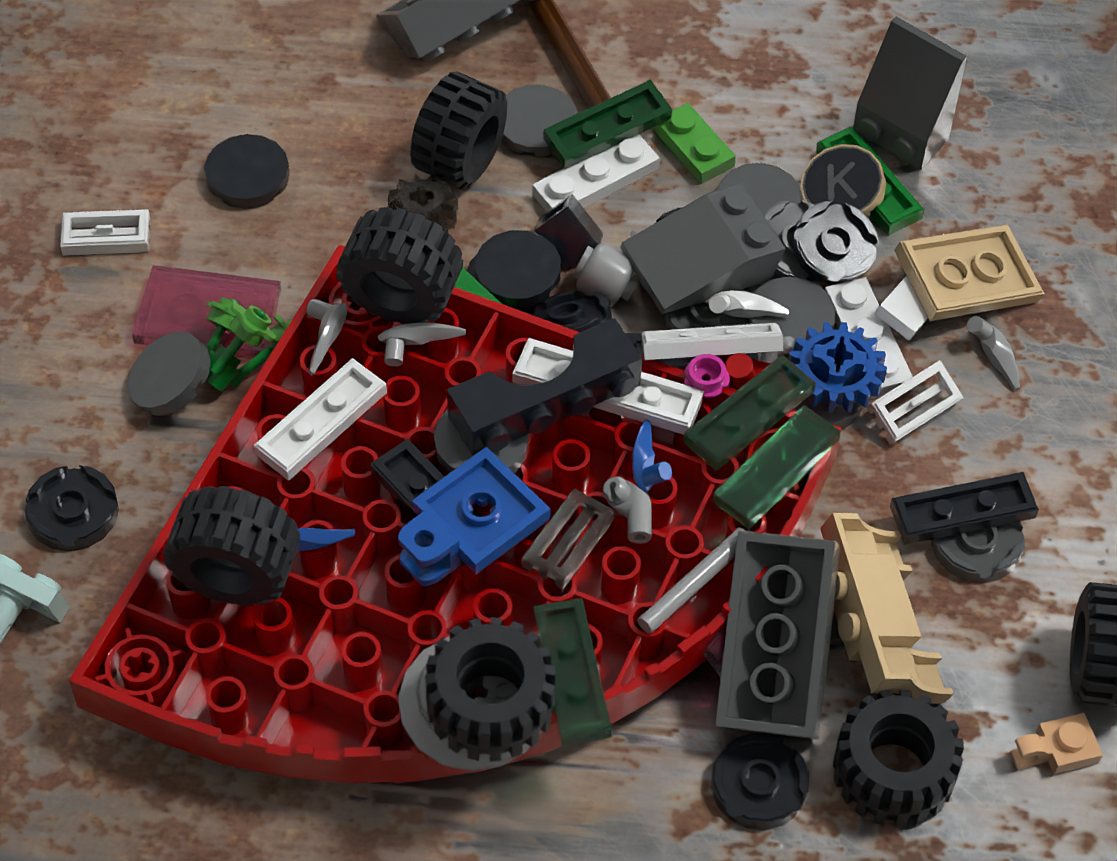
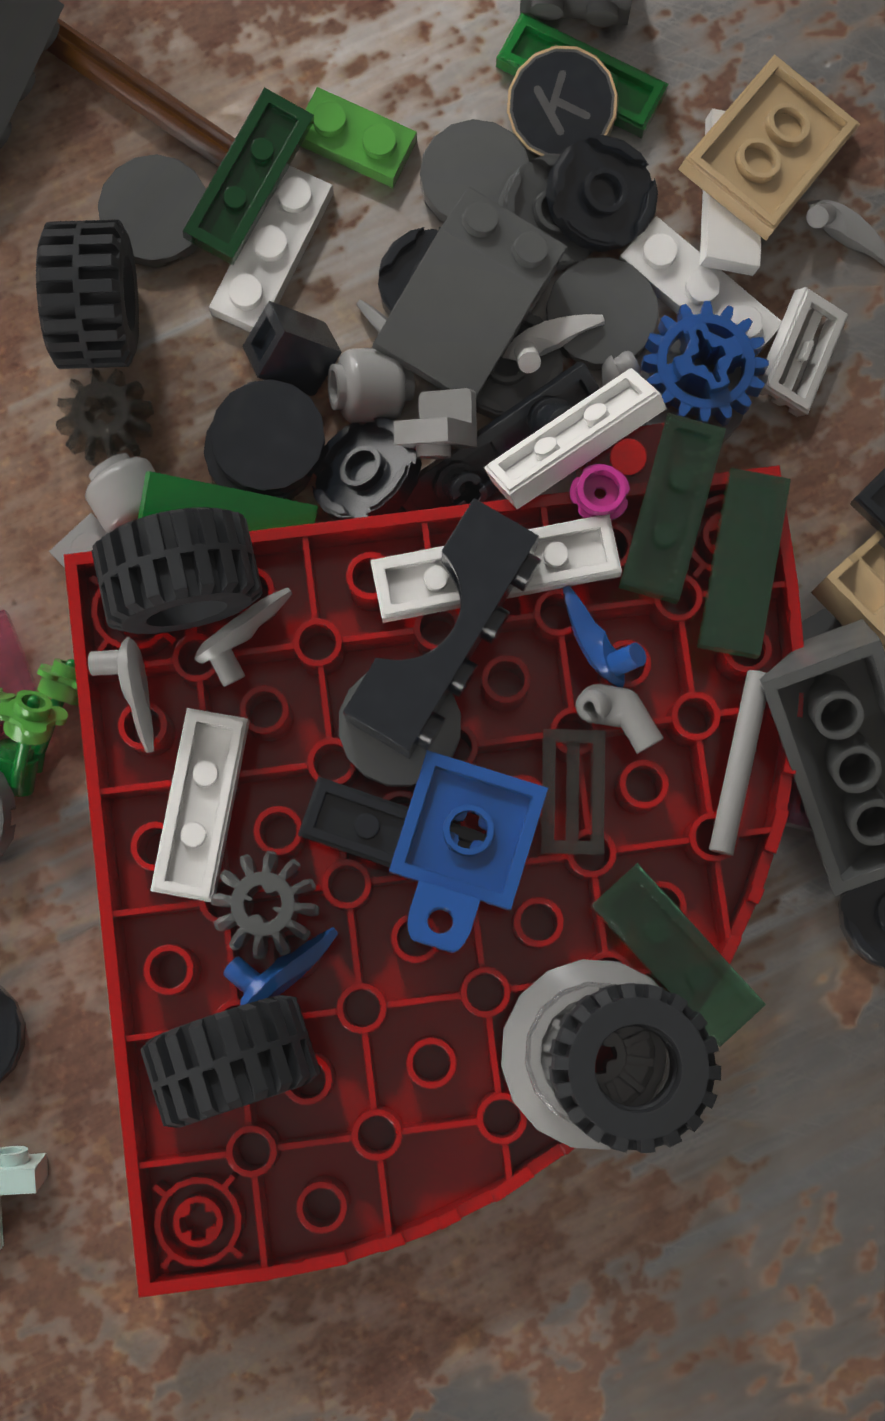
camera: 30 degrees left, 25 degrees up
none -> dark grey gear [211,851,320,959]
none -> light grey bracket [394,388,477,459]

